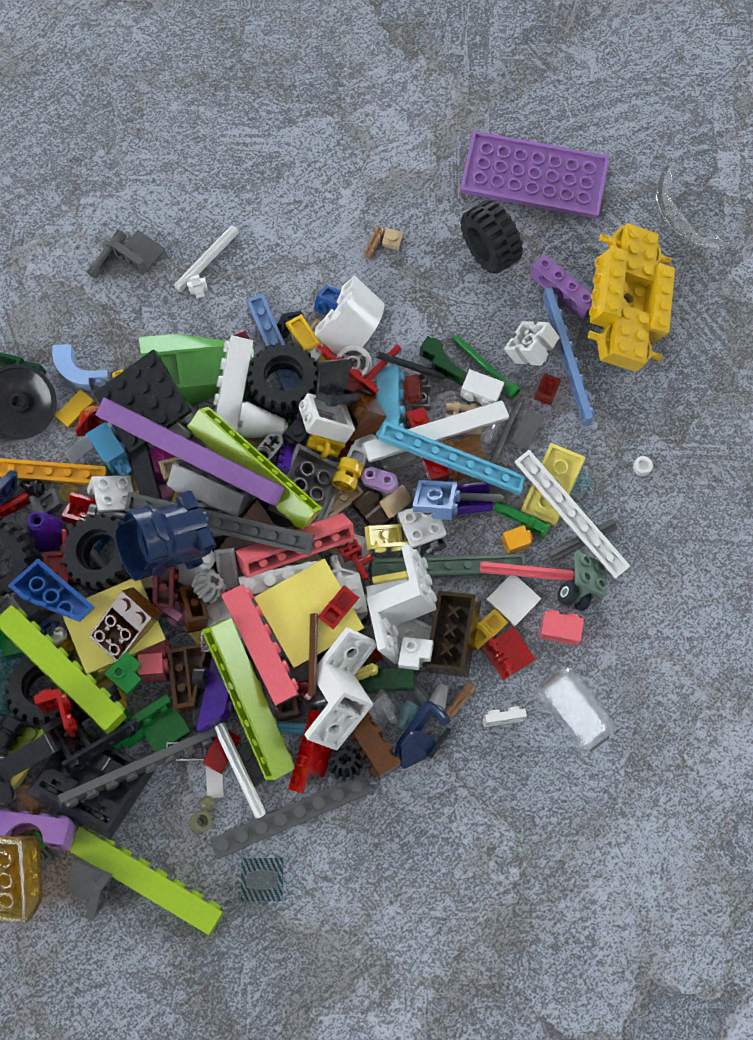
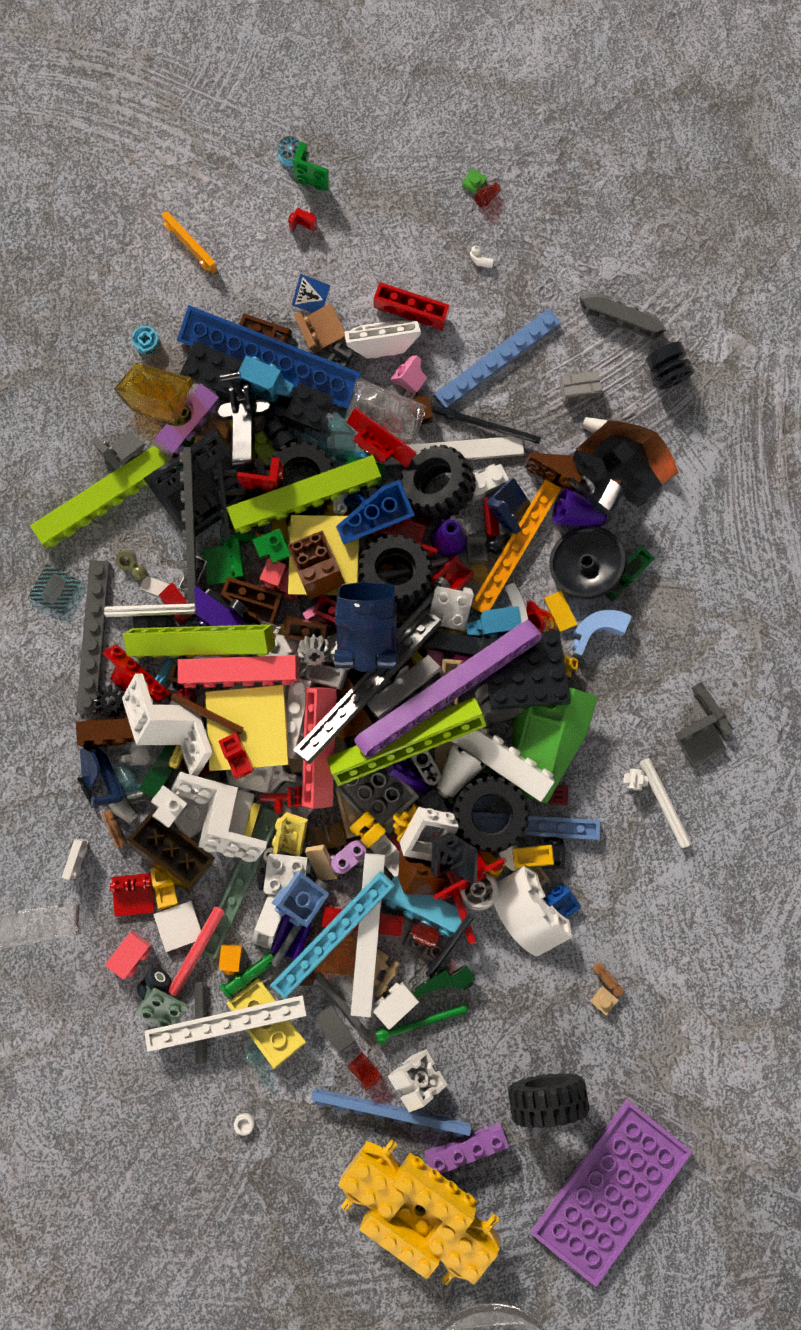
camera: 110 degrees right, 10 degrees up
none -> white slope [252,894,282,950]

